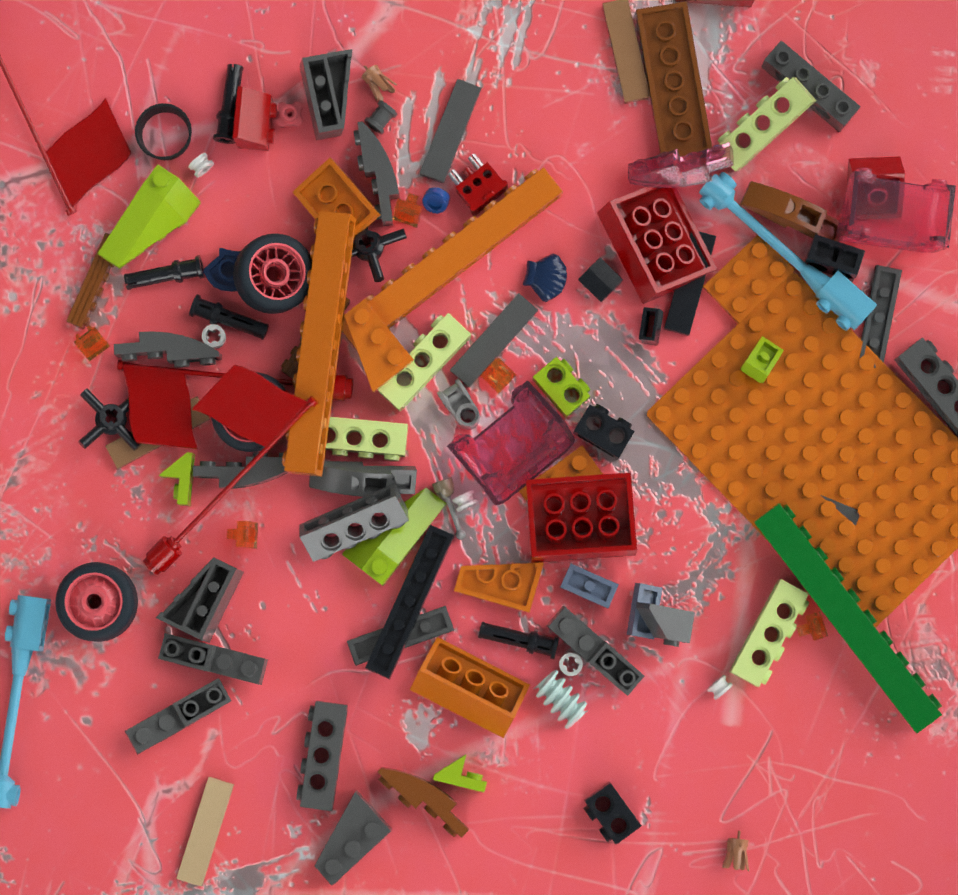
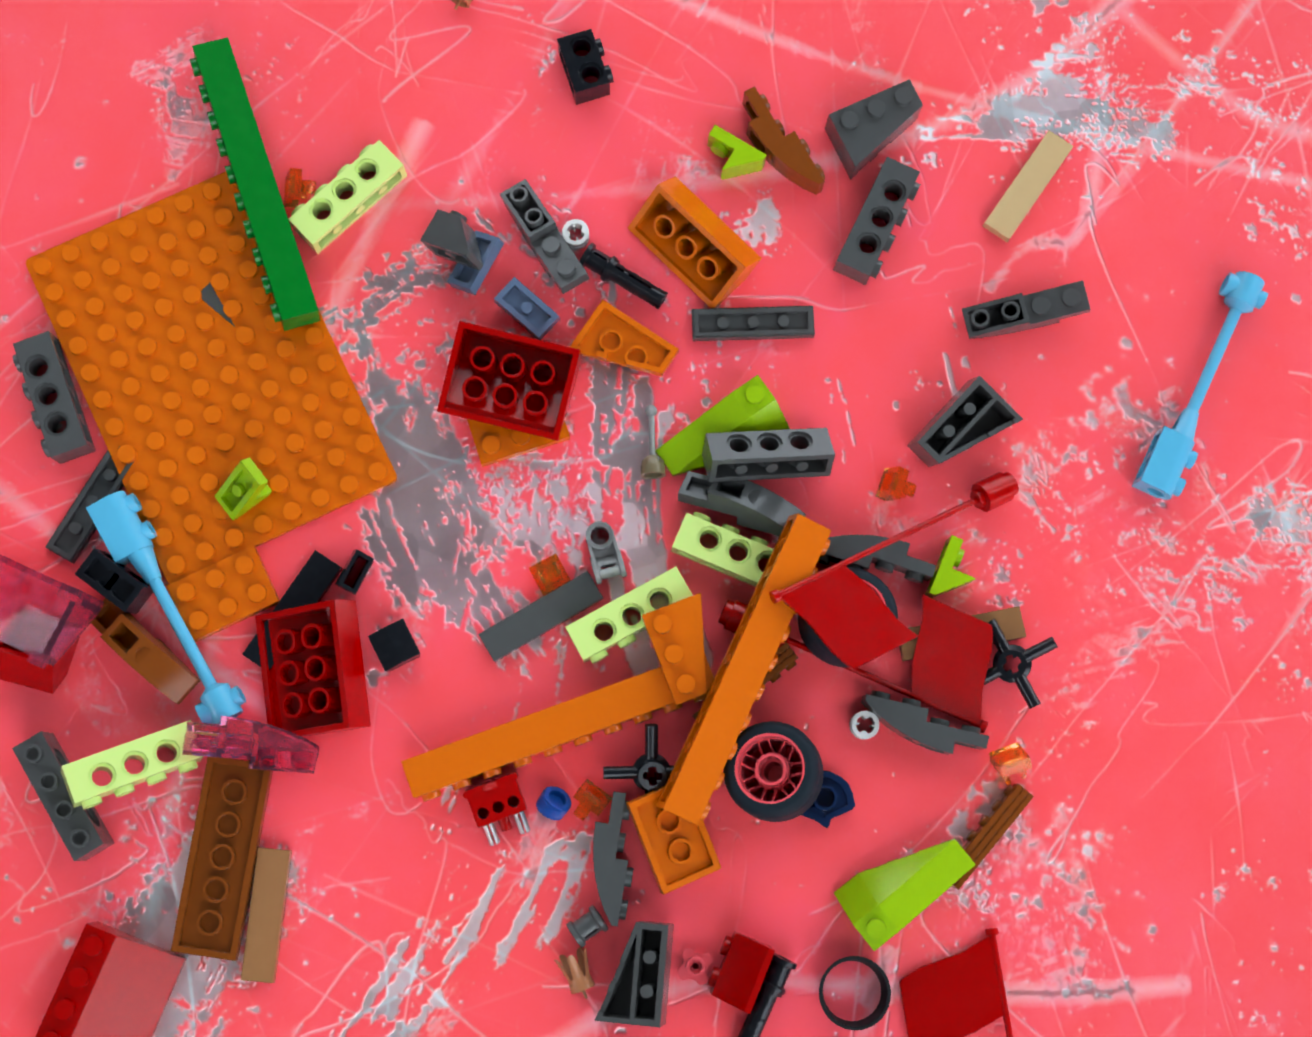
camera: 170 degrees left, 5 degrees down
wheel [55,562,138,642] -> none
black pin [124,255,205,290] -> none
dark grey slope [158,633,268,685] -> none
white bush [188,153,214,178] -> none
black pin [189,294,269,340] -> none
black plate [365,525,454,680] -> none
dark grey tile [420,79,482,184] -> none
clear pink windscreen [447,380,575,505] -> none
white bush [452,490,478,512] -> none
dark blue animal [523,254,567,302] -> none
lime brick [532,356,590,418] -> none
light aqua piece [534,670,588,729] -> none
black brick [573,404,635,460] -> none
white bush [707,675,733,700] -> none

